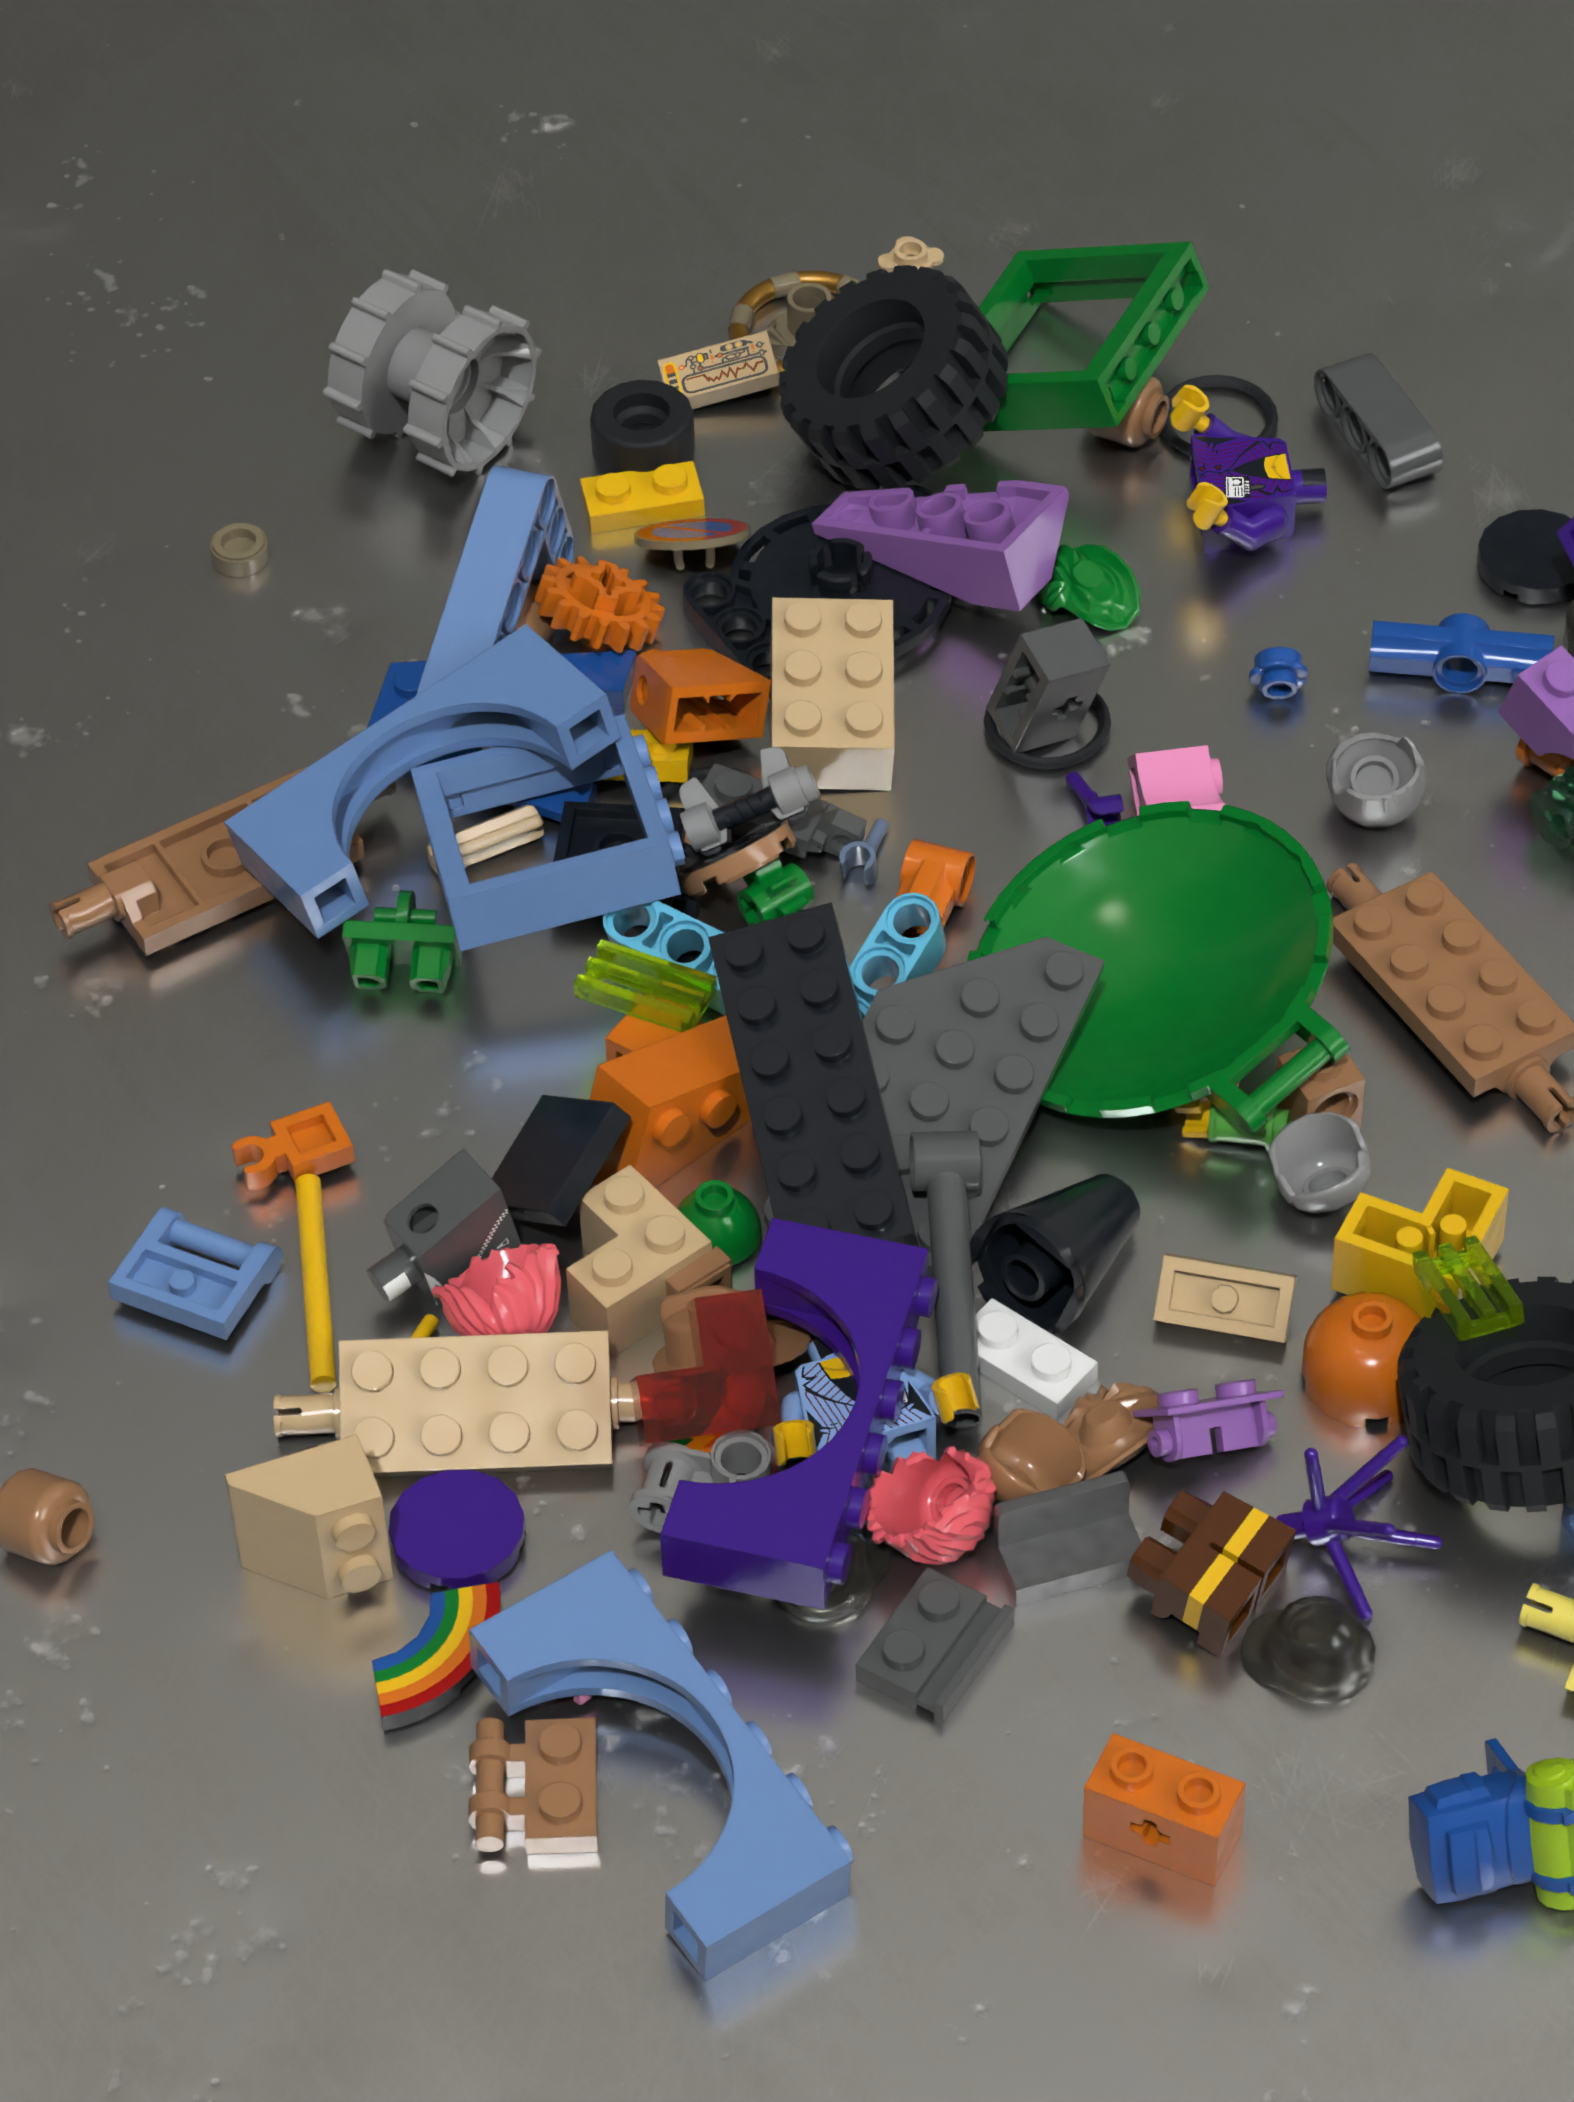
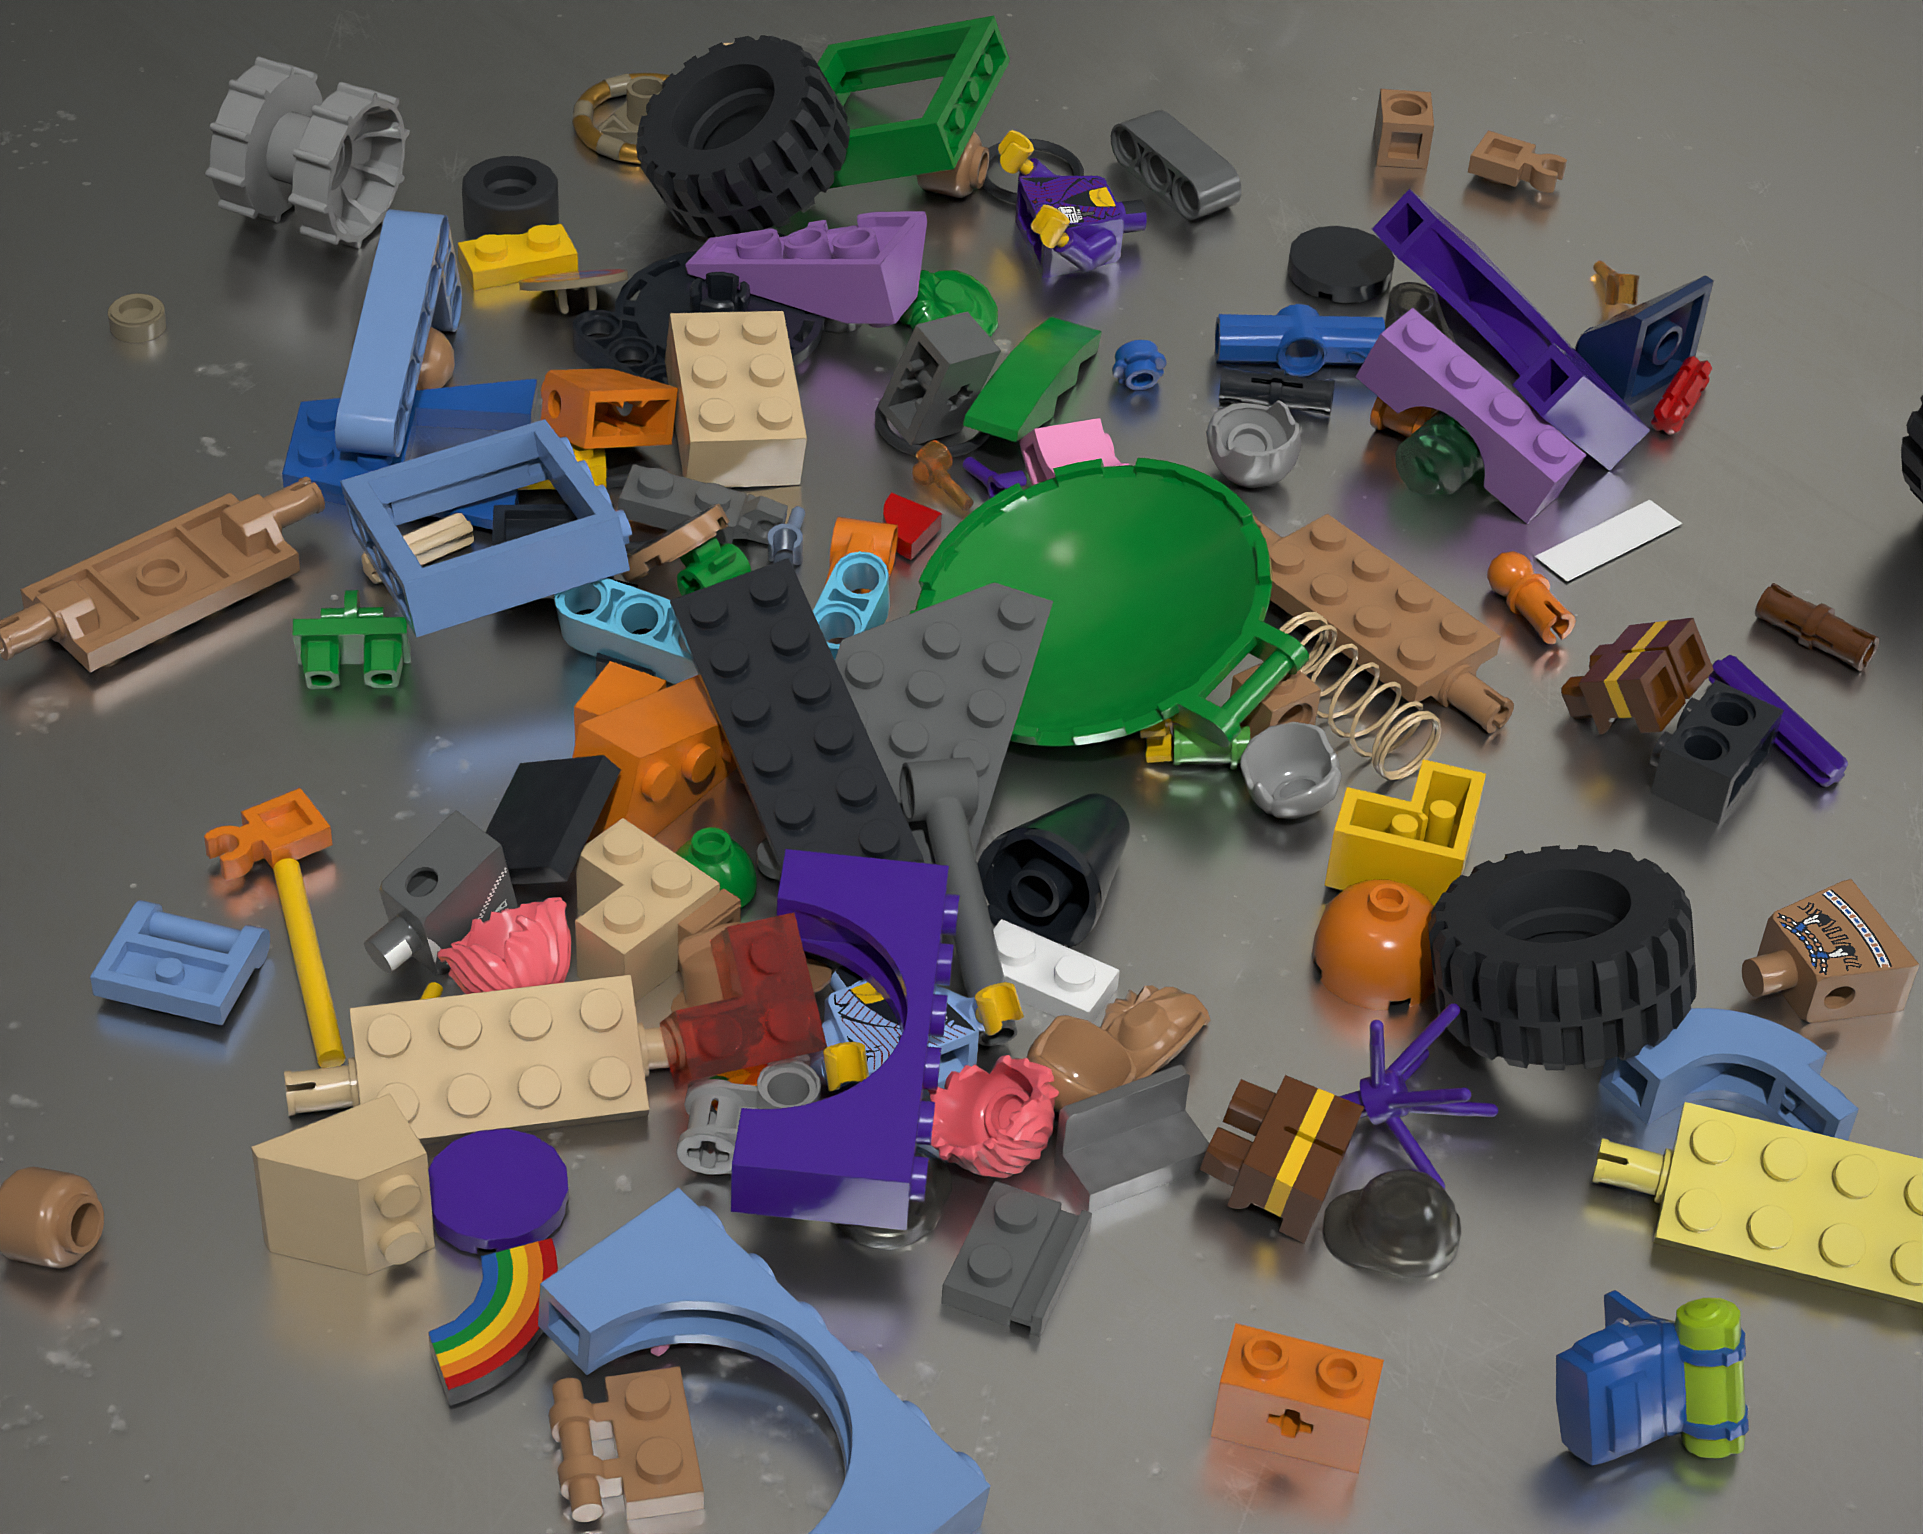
camera: 15 degrees left, 5 degrees down
medium blue arch [224,624,621,939] -> none
orange gear [534,556,665,653] -> none
clear neon green tile [574,939,717,1032] -> none
tan tile [657,330,780,409] -> none
light grey piece [679,746,821,856] -> none
medium lavender hinge [1133,1379,1284,1462] -> none
tan plate [1153,1253,1298,1343] -> none
clear neon green tile [1412,1235,1525,1341] -> none
none -> red tile [883,492,942,560]
none -> clear orange hand [912,441,974,511]
none -> green slope [963,317,1102,442]
none -> black pin [1219,366,1335,416]
none -> tan piece [1279,612,1442,780]

